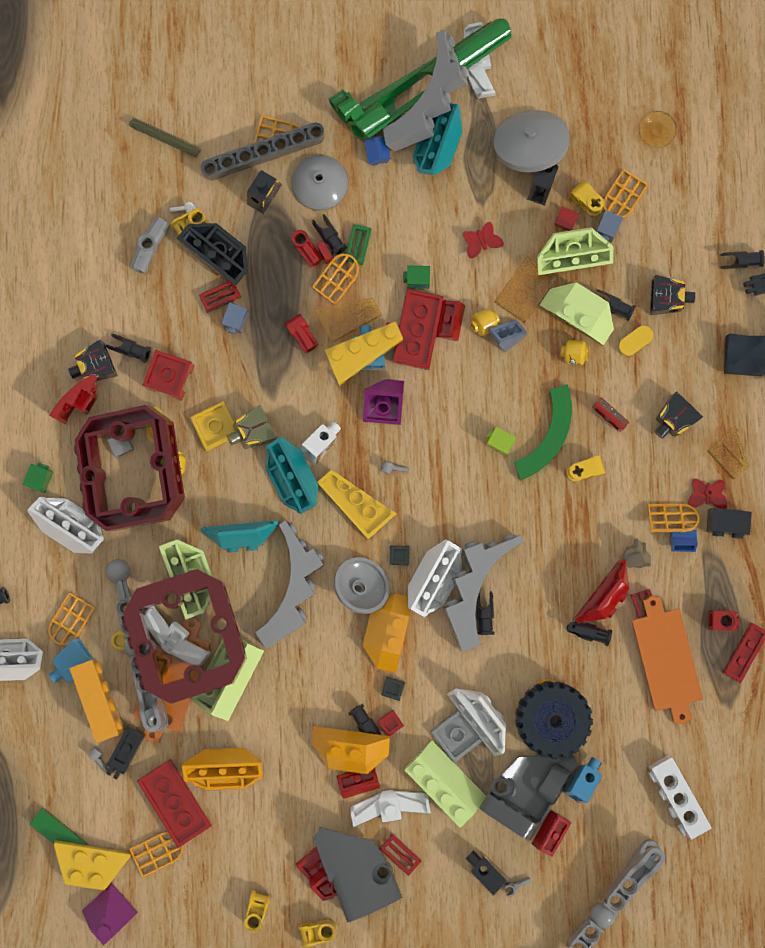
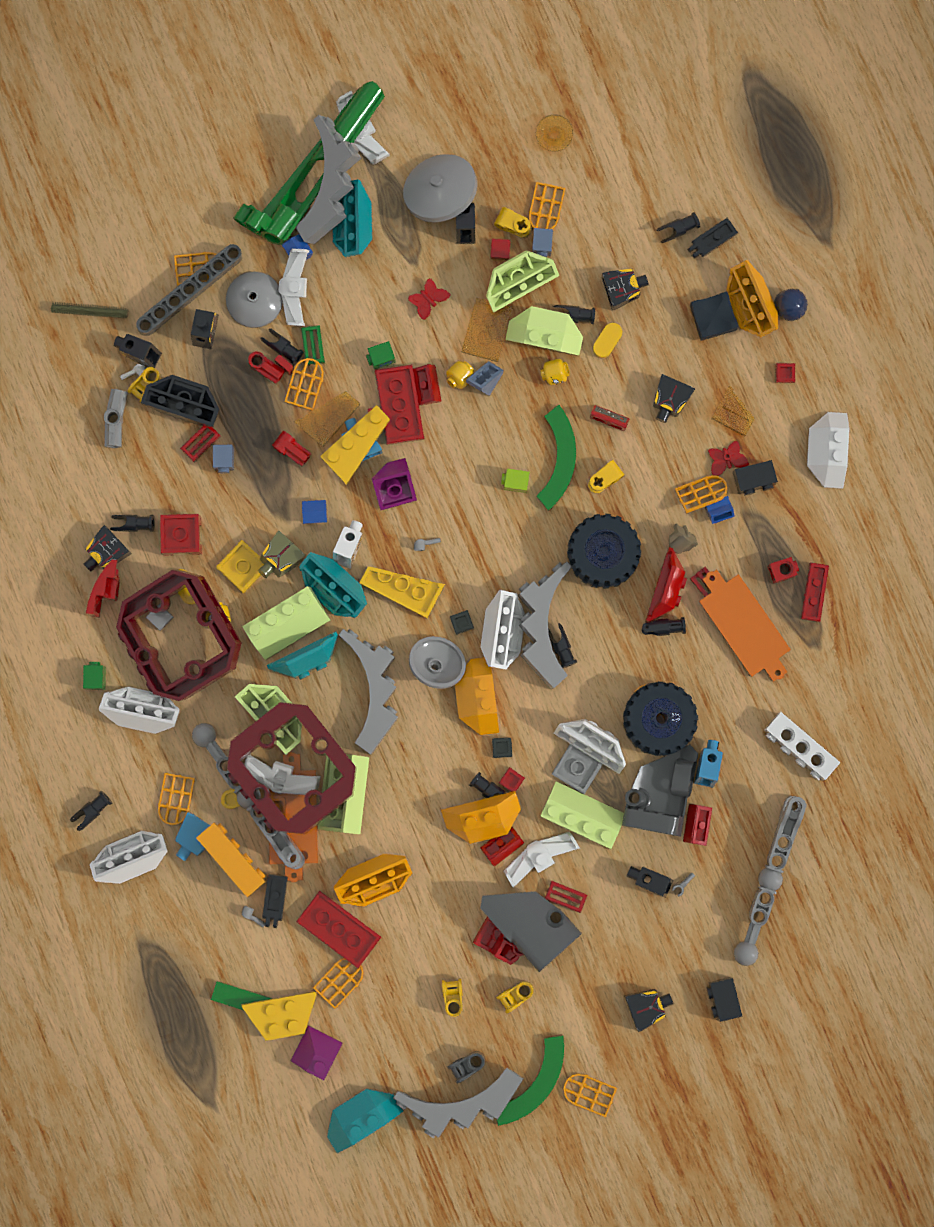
camera: 25 degrees left, 0 degrees up
none -> black torso [114,334,162,368]
none -> yellowish green slope [242,586,330,660]
none -> white plate [279,249,309,326]
none -> blue piece [302,500,327,524]
none -> black wheel [567,513,641,589]

